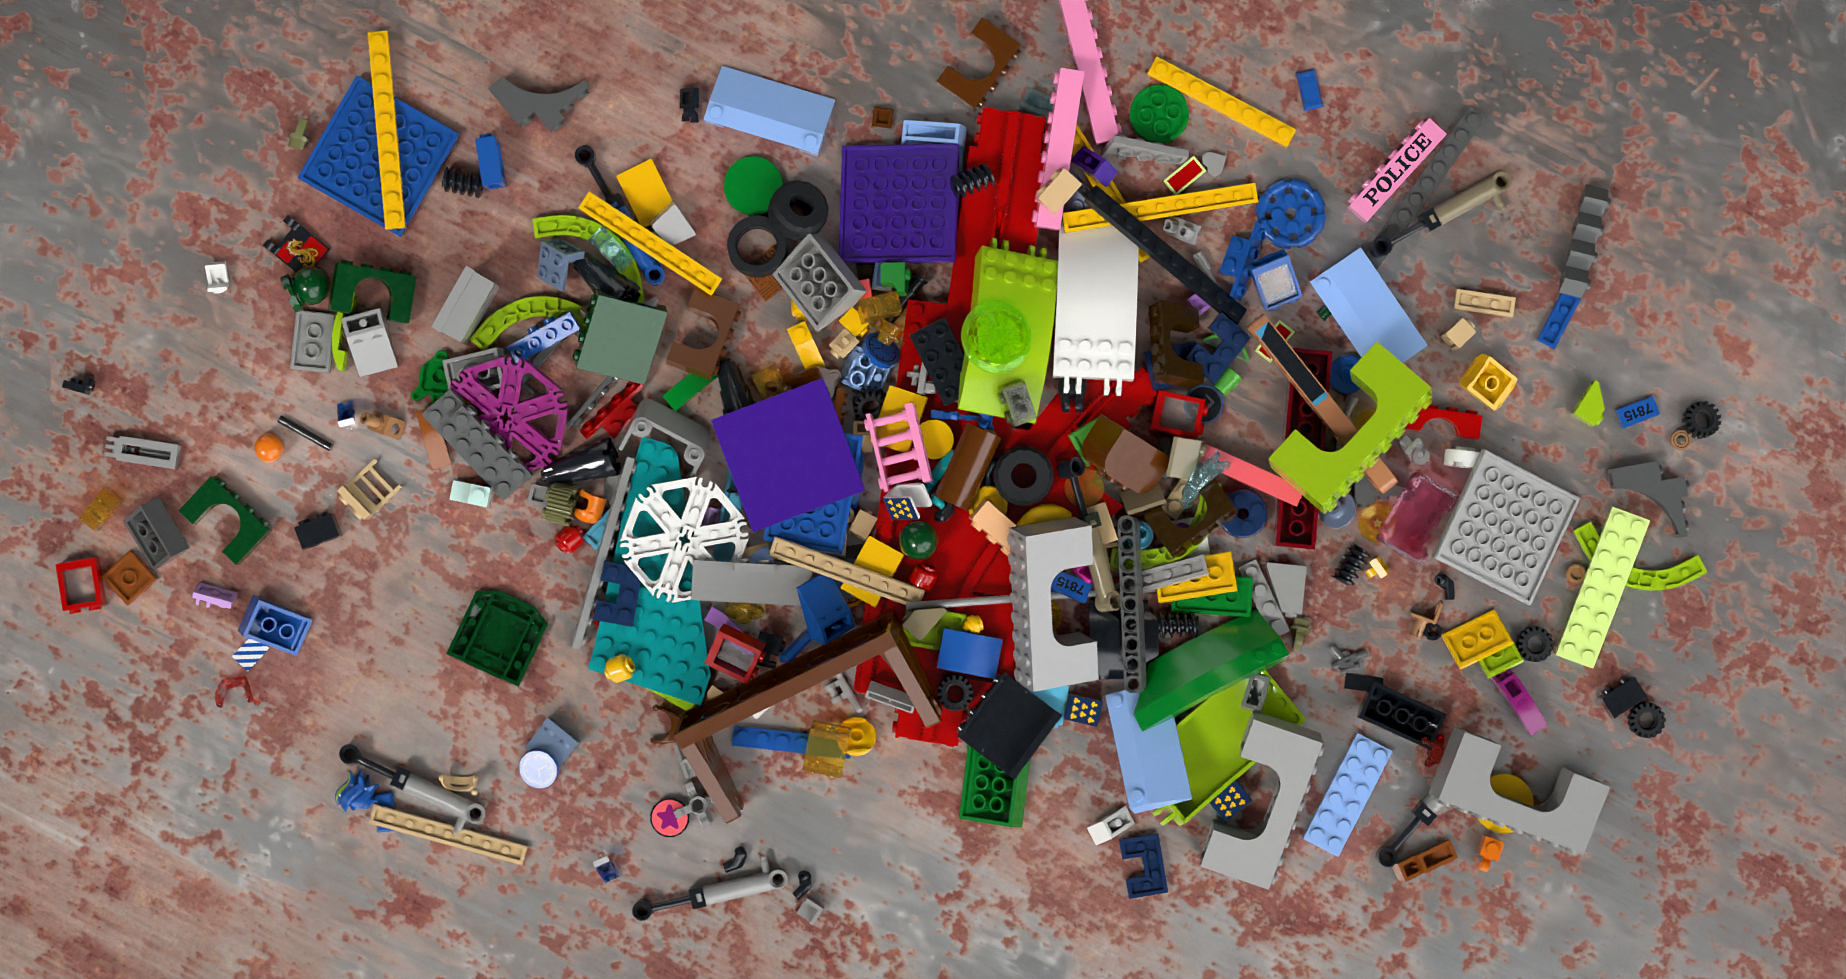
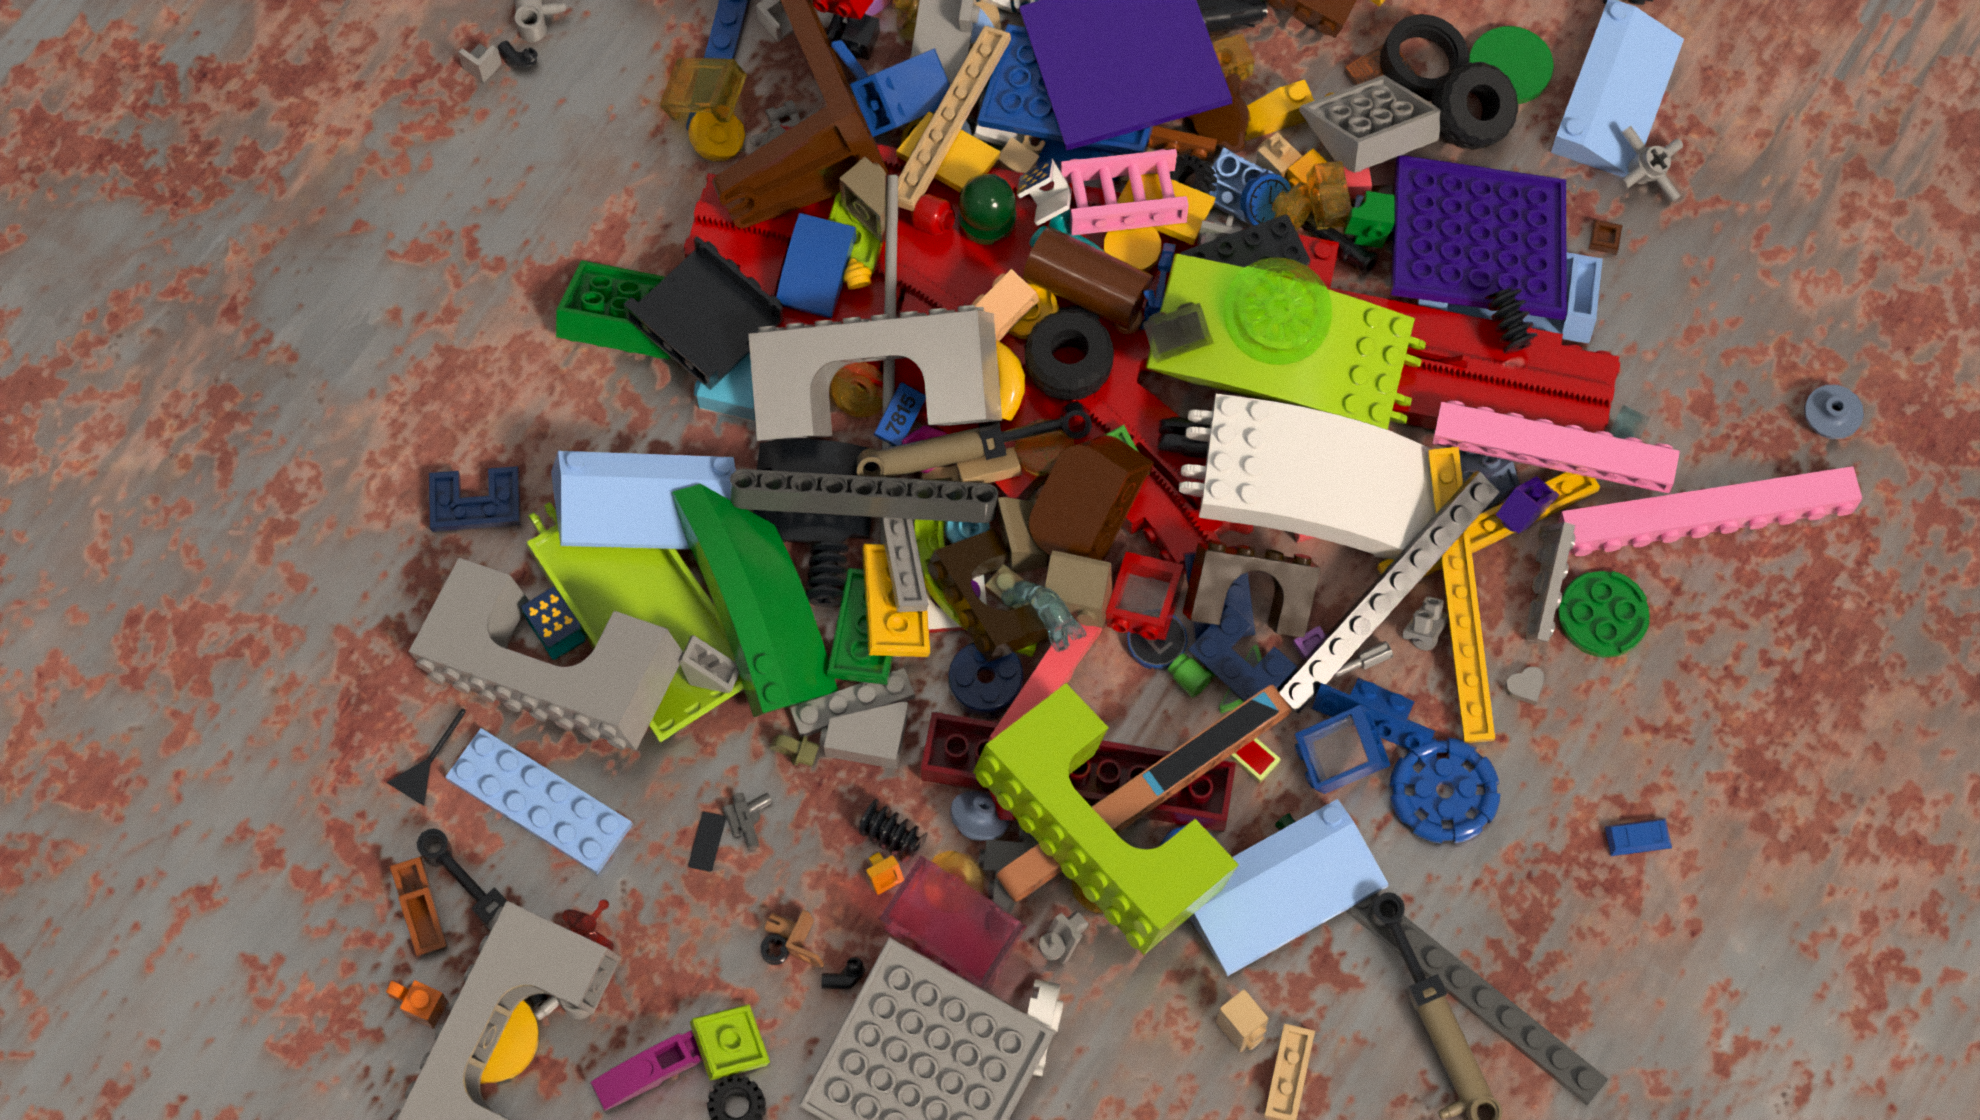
camera: 100 degrees right, 20 degrees down
black arm [934,501,954,523] -> none
reddish brown arch [936,17,1021,111] -> none
black tyre [937,675,973,711] -> none
tan brick [1035,168,1082,215] -> none
dark blue piece [1063,693,1103,727] -> none
white slope [1087,806,1135,845] -> none
yellow plate [1147,56,1296,148] -> none
red tile [1163,156,1206,195] -> none
bright pink brick [1347,118,1447,223] -> none
black brick [1357,681,1446,751] -> none
red arch [1404,404,1483,440] -> none
yellow tile [1441,609,1513,670] -> none
yellow slope [1459,353,1517,411] -> none
none -> black piece [387,709,466,806]
none -> light grey bar [1619,126,1683,202]

